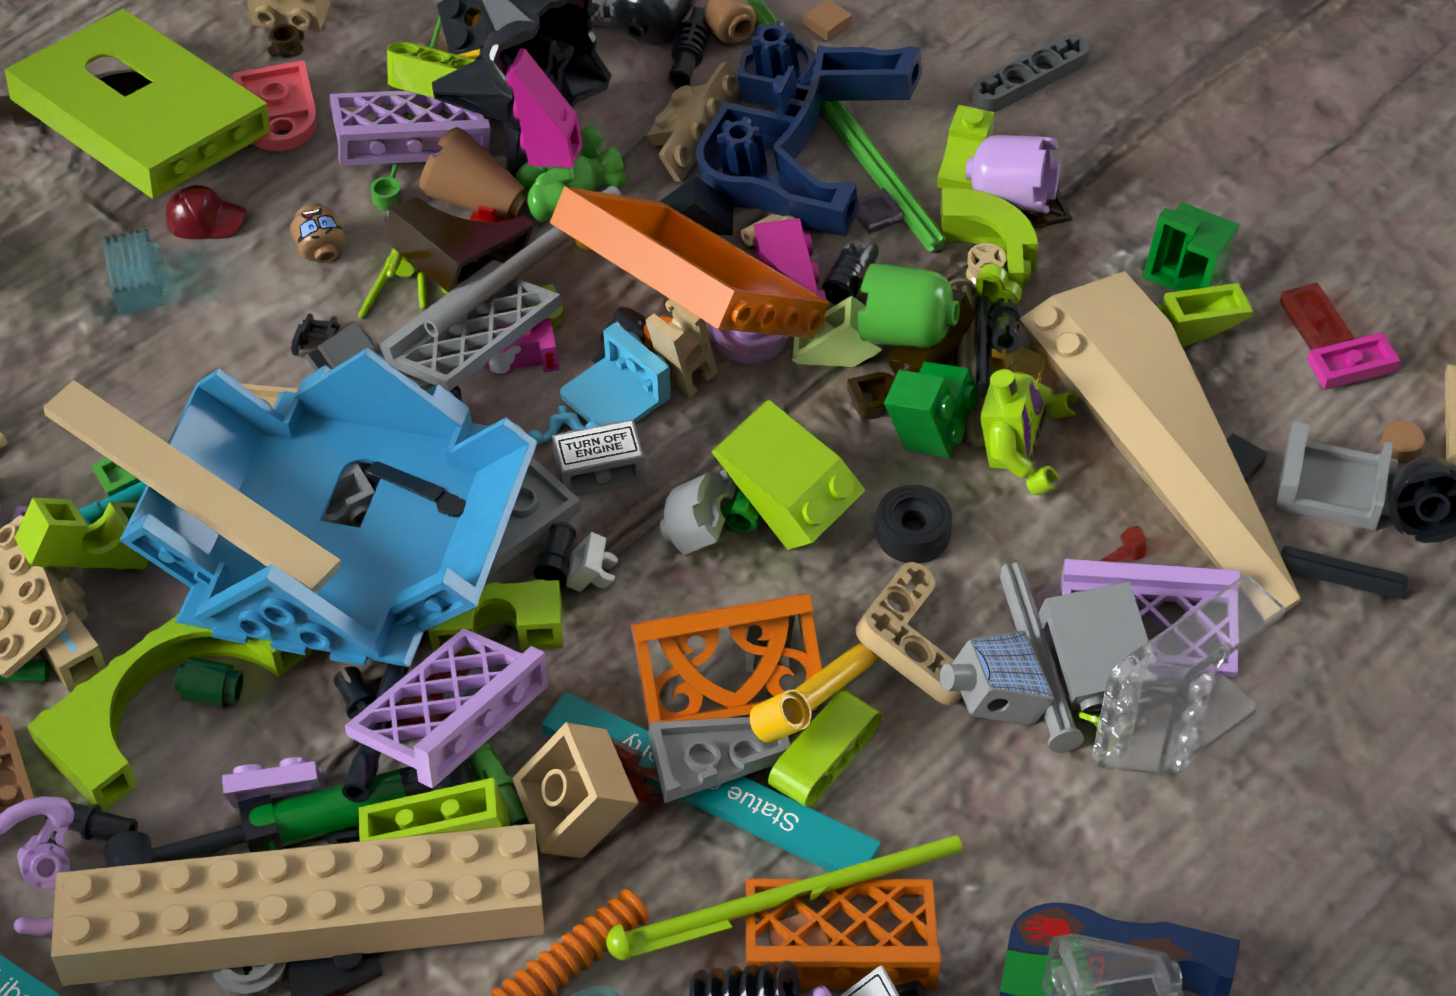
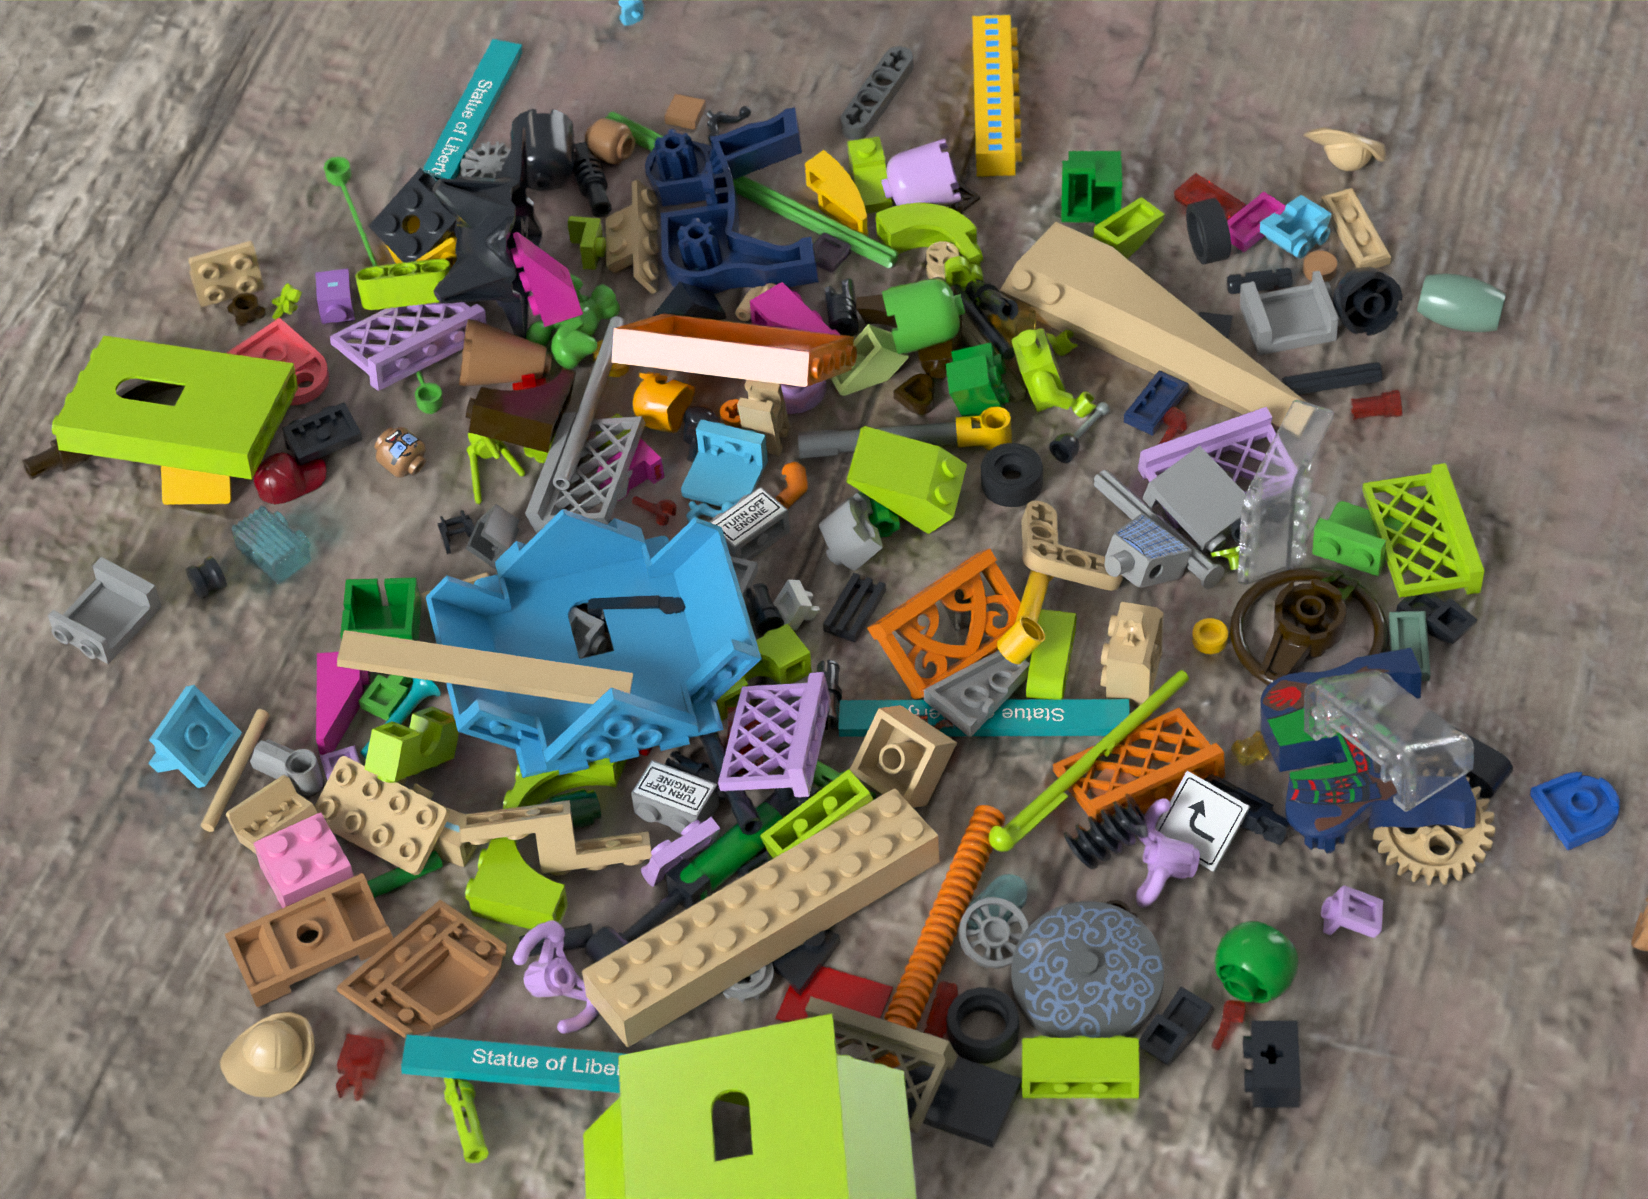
camera: 25 degrees left, 0 degrees up
none -> yellow panel [161,466,232,505]
none -> black wheel [186,556,227,599]
none -> lime plant [272,282,302,320]
none -> black bracket [282,402,362,466]
none -> medium lavender brick [315,269,355,324]
none -> dark pink slope [316,652,371,755]
none -> green piece [340,578,422,641]
none -> tan bracket [459,800,652,876]
none -> lime bracket [567,216,606,270]
none -> brick [631,760,719,834]
none -> light orange helmet [632,372,695,433]
none -> clear red hand [632,496,677,526]
none -> black piece [706,106,751,143]
none -> orange arm [776,461,808,509]
none -> piece [798,406,1012,458]
none -> yellow slope [805,150,868,236]
none -> black pin [817,660,842,730]
none -> black tile [823,573,886,643]
none -> yellow brick [972,15,1022,177]
none -> black hinge [1049,402,1110,463]
none -> tan hinge [1101,602,1164,707]
none -> dark blue plate [1124,370,1188,436]
none -> black tyre [1186,198,1231,264]
none -> yellow tile [1192,618,1228,654]
none -> black axle [1226,268,1293,295]
none -> dark brown piece [1230,568,1388,685]
none -> clear yellow piece [1231,731,1270,766]
none -> medium azure cylinder [1260,195,1332,259]
none -> bright green bracket [1312,501,1403,577]
none -> clear red pin [1350,389,1402,420]
none -> lime fence [1362,463,1485,598]
none -> sand green tile [1388,611,1431,681]
none -> black slope [1396,593,1478,644]

